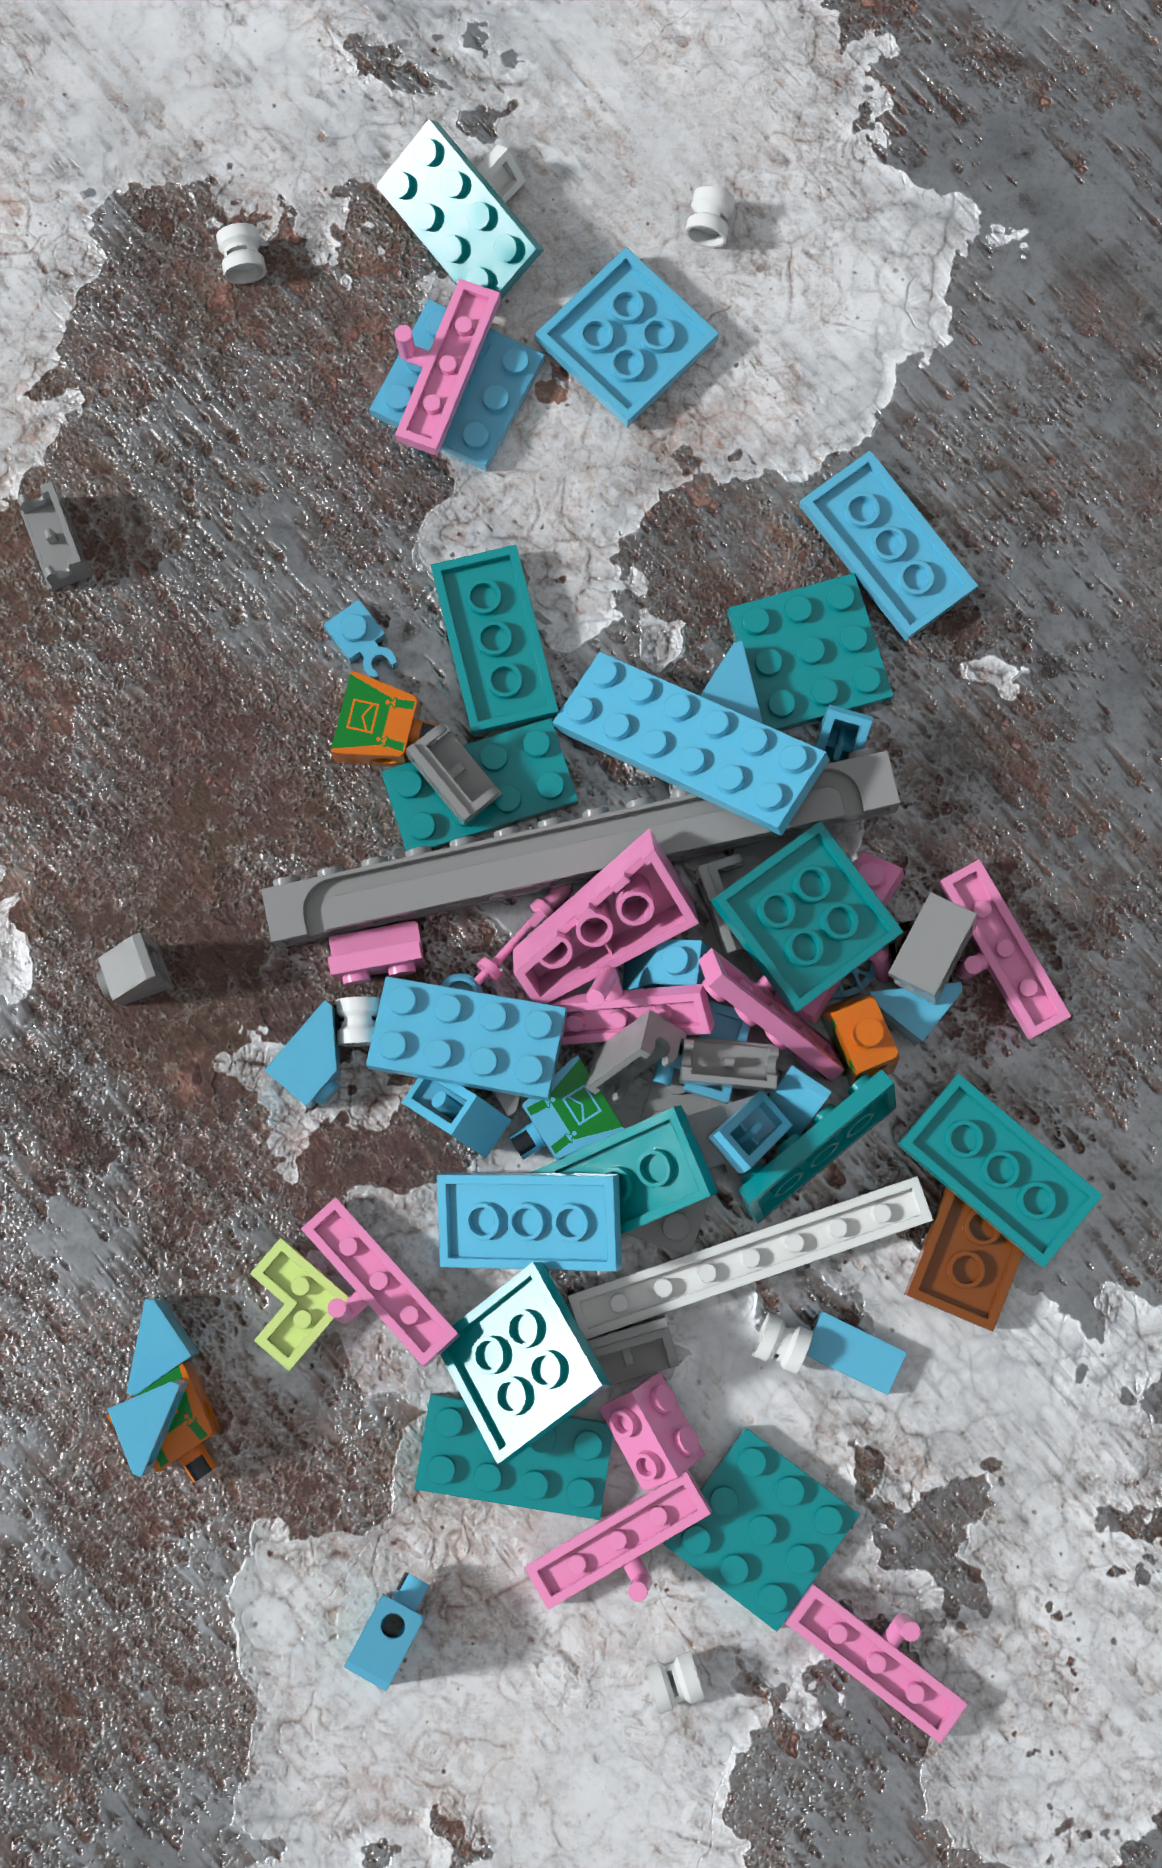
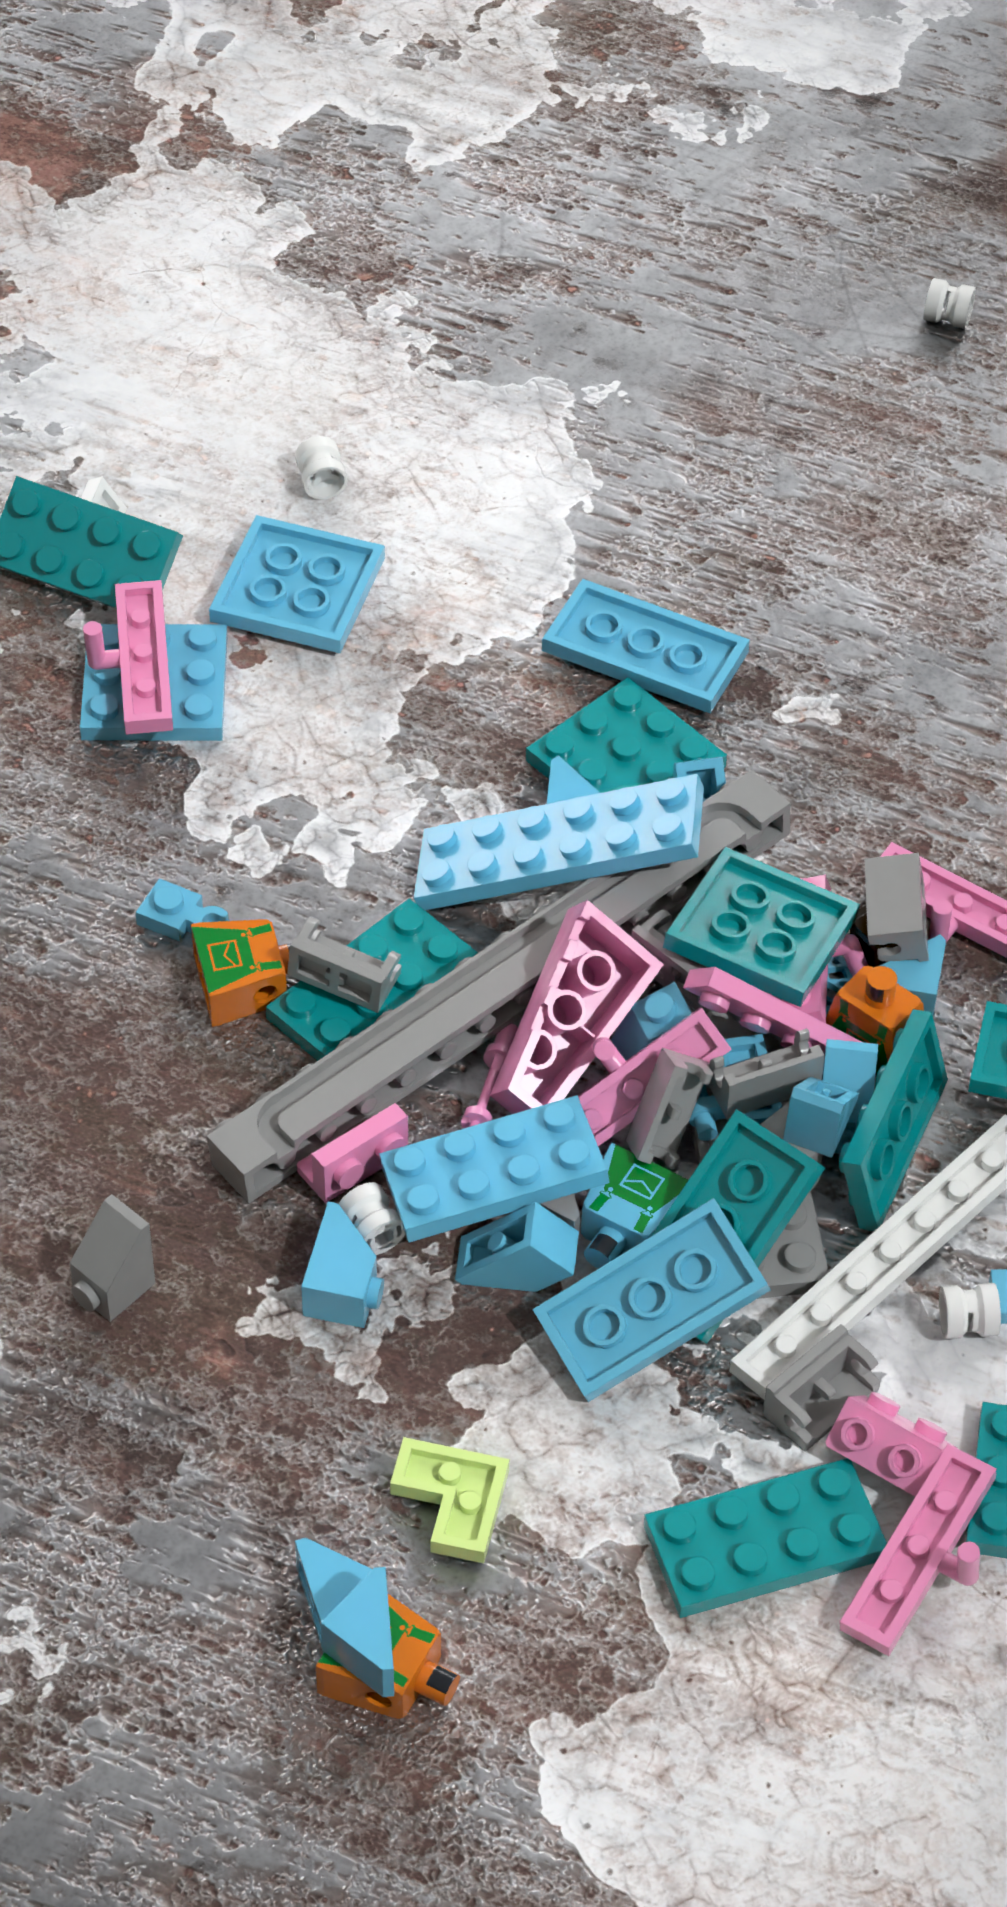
camera: 25 degrees left, 30 degrees down
bright pink plate [301,1197,460,1368] -> none
medium azure torso [344,1572,430,1691] -> none
teal plate [430,544,559,736] -> none
plate [440,1262,611,1464] -> none

